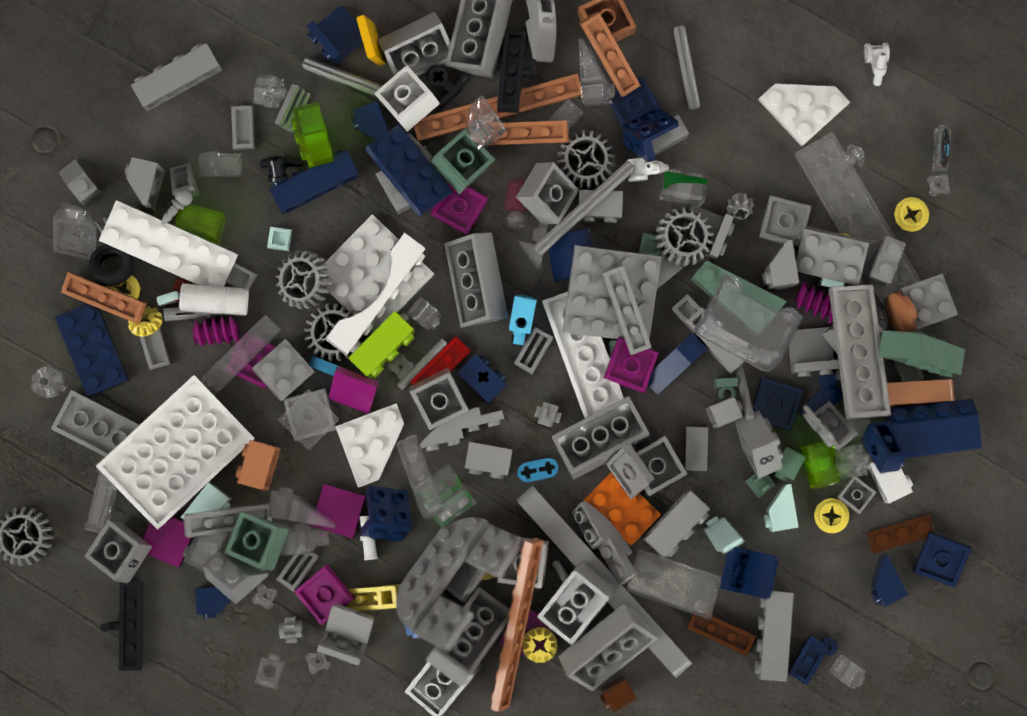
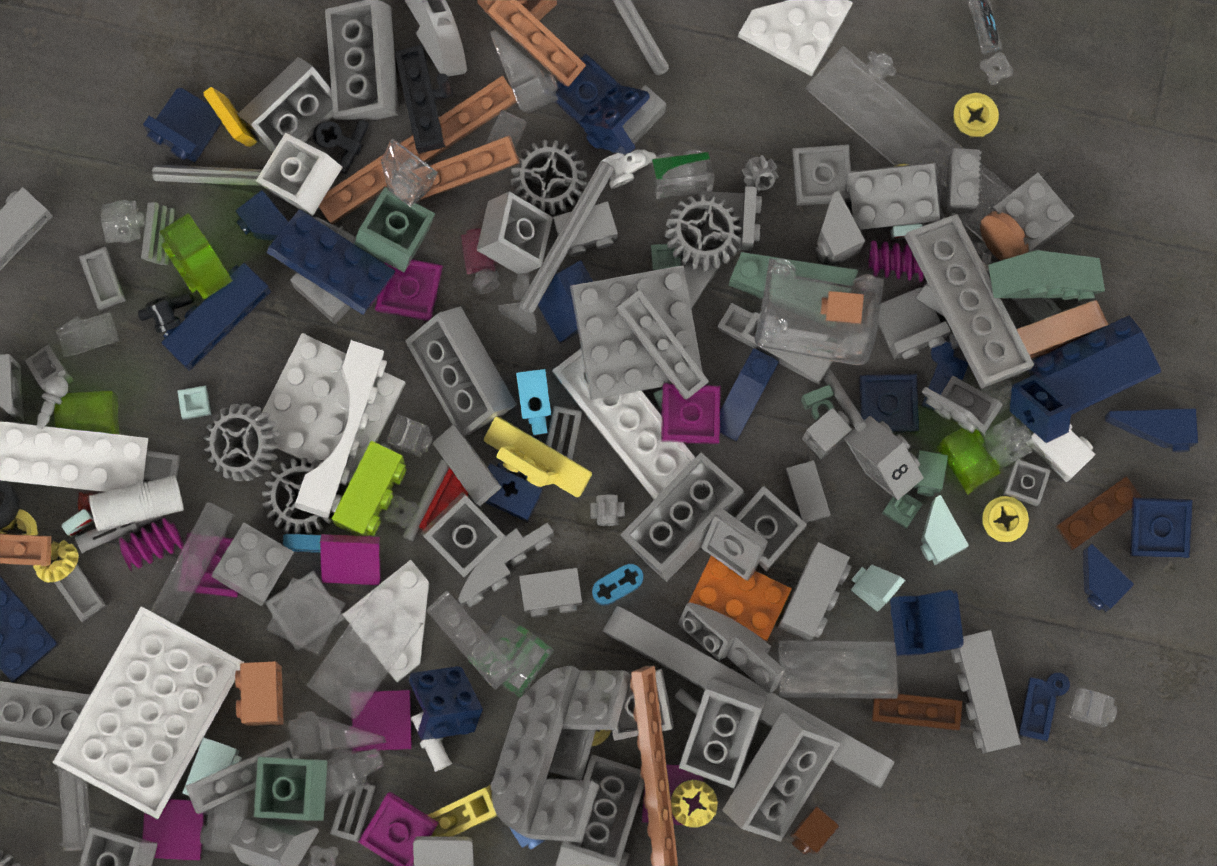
camera: 20 degrees left, 5 degrees down
none -> clear plate [306,589,423,719]
none -> light grey tile [432,424,502,506]
none -> light yellow bracket [484,417,592,497]
none -> nougat brick [820,291,864,325]
none -> dark blue slope [1104,409,1198,452]

